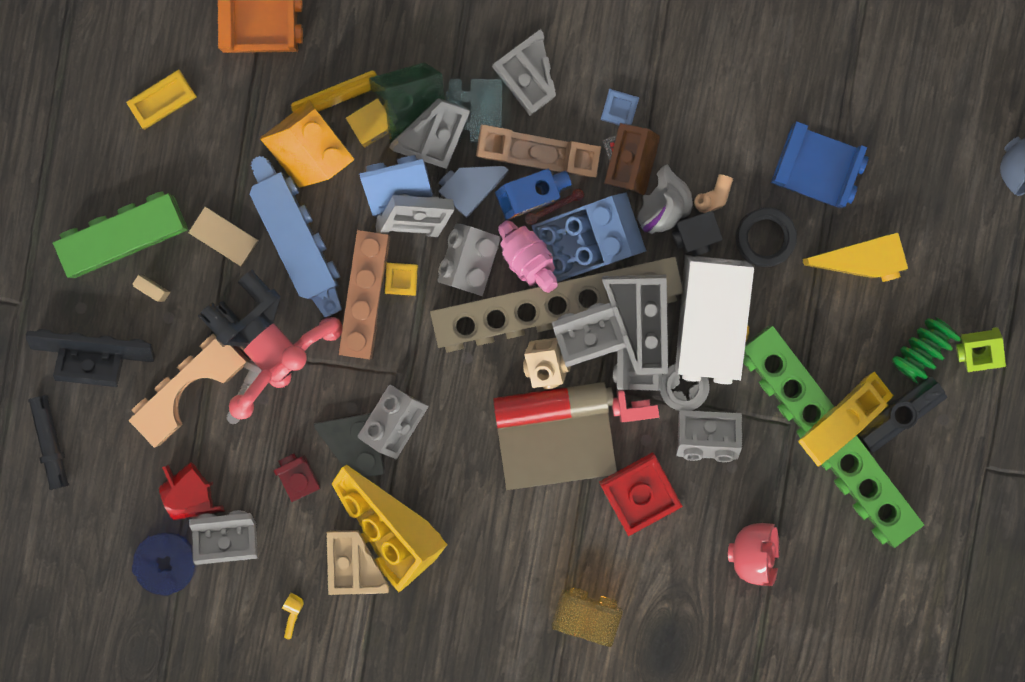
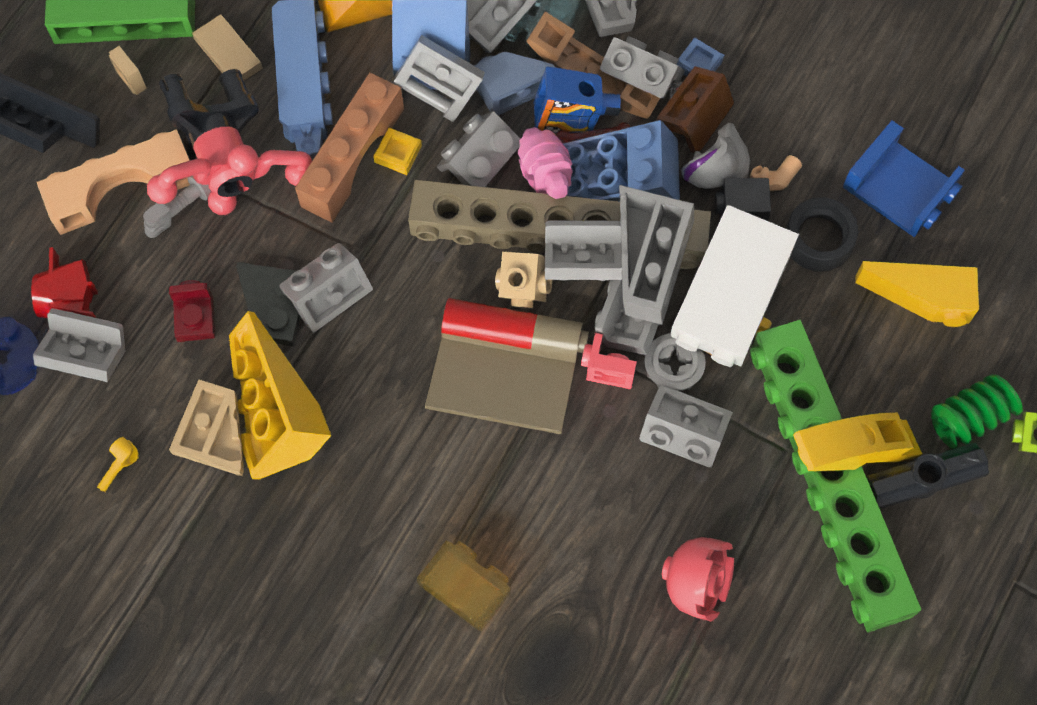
camera: 20 degrees right, 20 degrees down
red tile [599,452,683,536] -> none
none -> light grey bracket [600,36,685,99]

